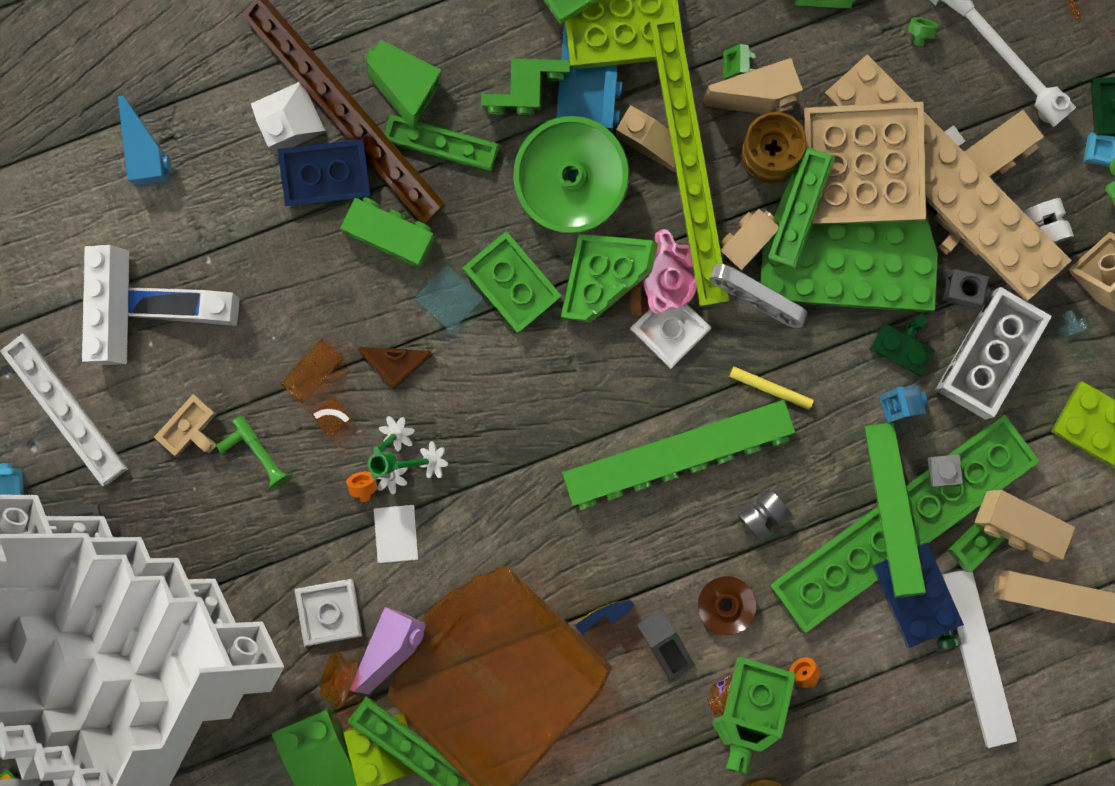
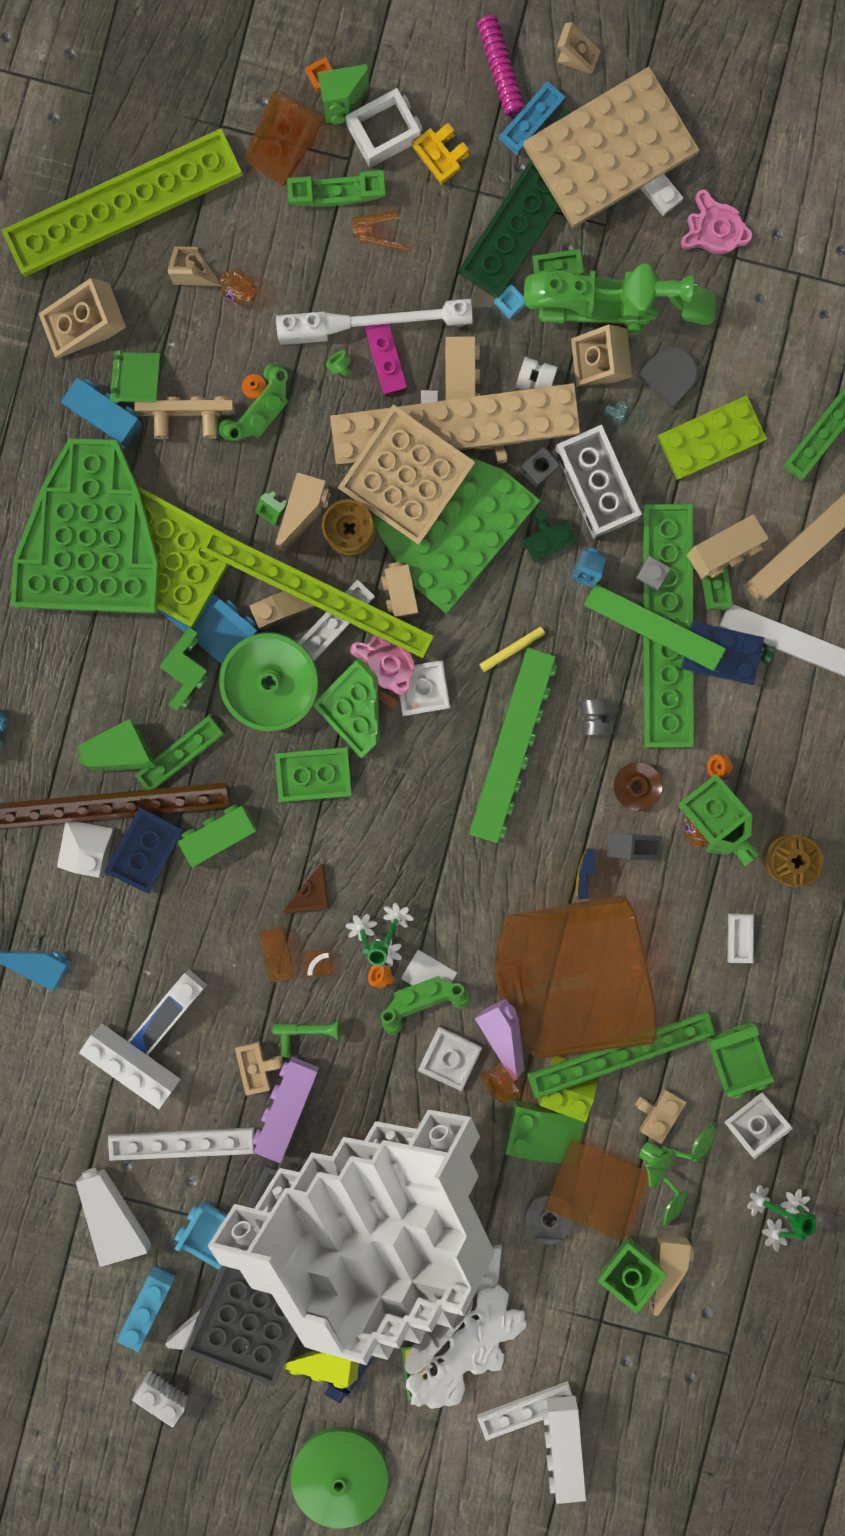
camera: 60 degrees left, 5 degrees up
clear light blue piece [415,264,483,332] -> none
light grey beam [709,264,807,328] -> none
bright green tile [768,147,836,268] -> none
none -> lavender brick [252,1057,319,1163]
none -> white plate [298,580,375,661]
none -> dark pink plate [364,324,407,396]
none -> bright green plate [381,976,471,1035]

